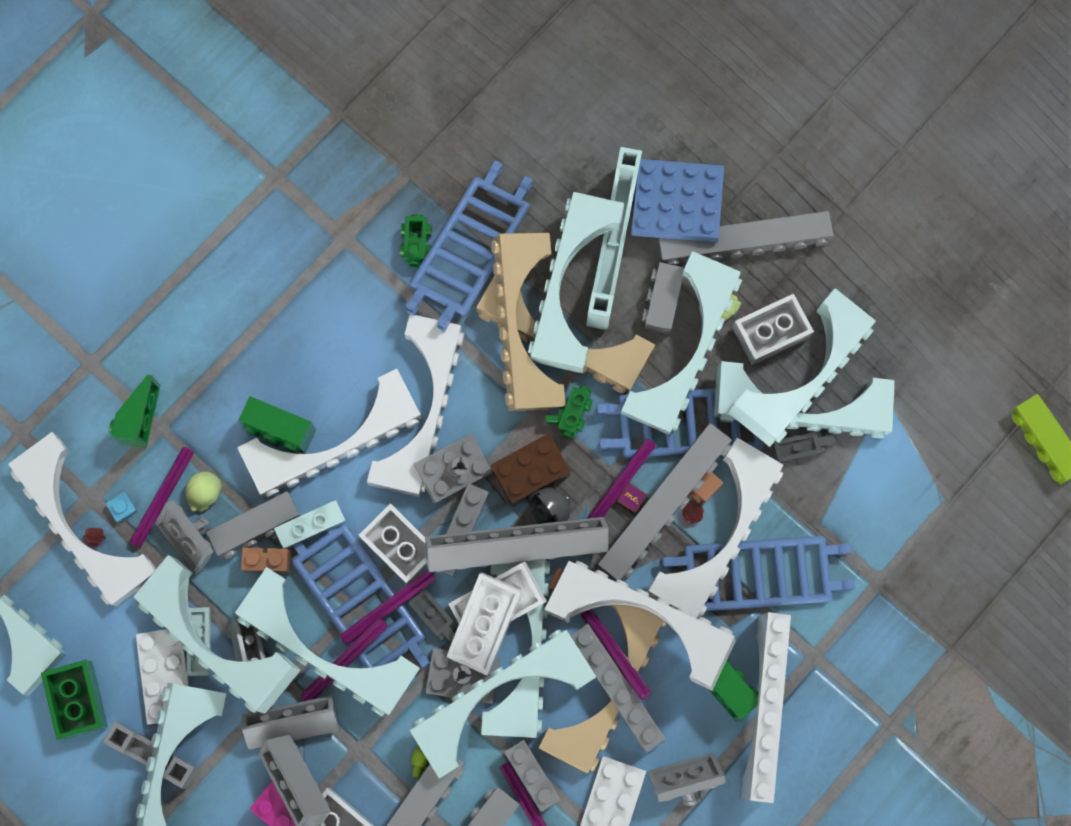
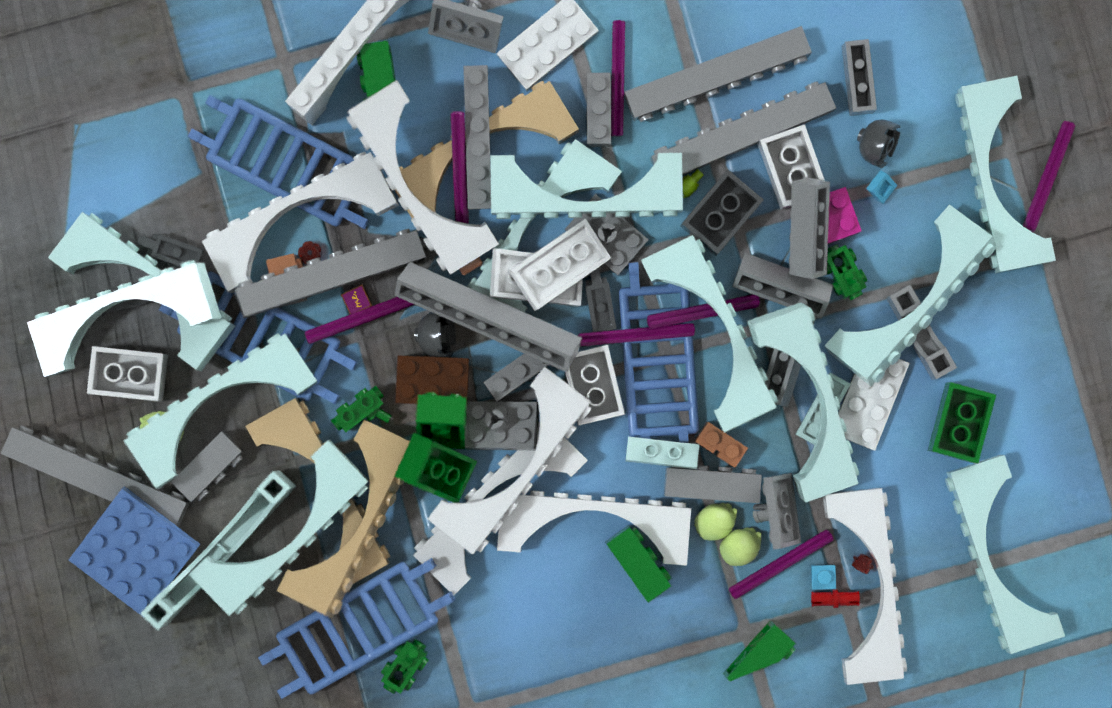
camera: 150 degrees left, 10 degrees up
none -> green brick [394,433,477,503]
none -> green brick [416,392,467,450]
none -> white arch [428,367,591,555]
none -> dark grey brick [680,169,764,256]
none -> yellowish green hair [694,503,737,541]
none -> red pin [811,589,860,608]
none -> green brick [827,244,867,301]

